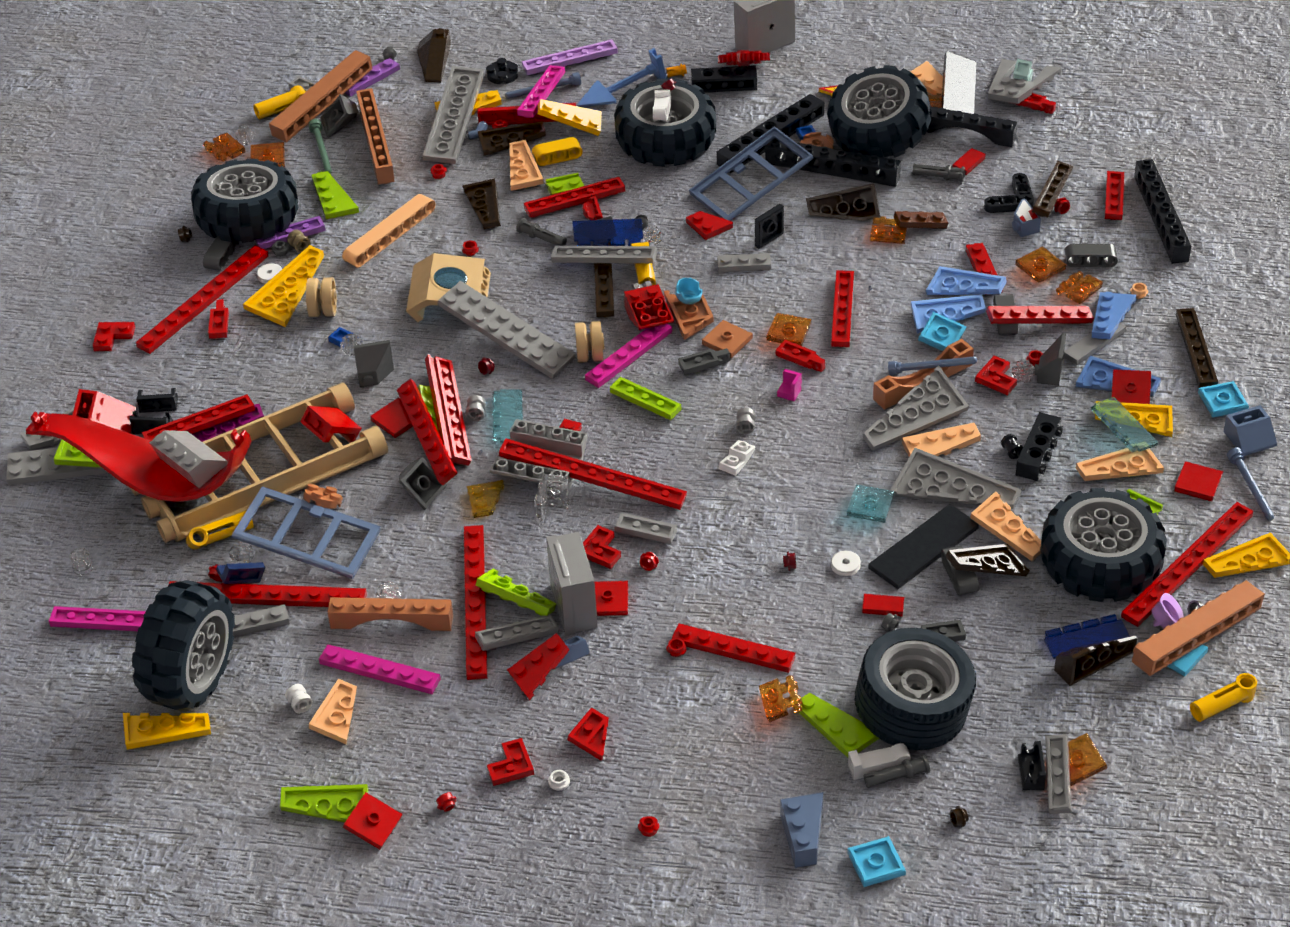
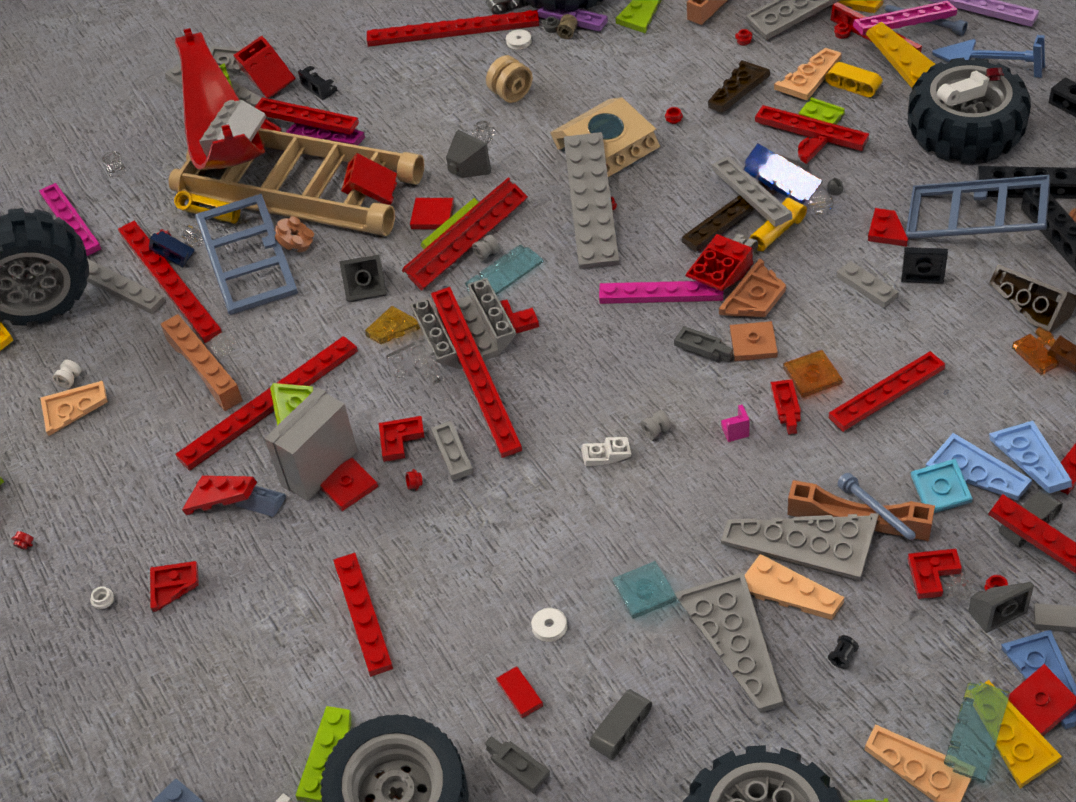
camera: 55 degrees right, 5 degrees up
red plate [93,322,135,351] -> none
black hinge [129,411,173,434] -> none
red hinge [208,299,229,339] -> none
yellow wing [243,245,324,327] -> none
dark pink plate [319,644,441,694] -> none
blue tile [328,327,354,348] -> none
light nougat beam [342,194,436,268] -> none
red plate [397,378,457,485] -> none
sand blue arm [468,121,488,140] -> none
light grey tile [475,614,559,651] -> none
dark brown wing [478,121,546,156] -> none
dark red plate [478,357,495,375] -> none
red plate [487,738,535,786] -> none
dark grey pin [516,218,567,246] -> none
tan wheel [575,321,604,363] -> none
lime plate [610,377,681,420] -> none
red plate [638,816,659,837] -> none
light orange pin [666,63,687,78] -> none
red plate [666,638,686,657] -> none
medium azure hair [675,278,703,304] -> none
clear orange plate [759,675,802,722] -> none
dark red plate [783,552,796,571] -> none
black tile [868,504,979,589] -> none
dark grey plate [881,613,899,632] -> none
dark brown wing [945,544,1030,577] -> none
light nougat wing [970,492,1041,561] -> none
black brick [1015,412,1063,481] -> none

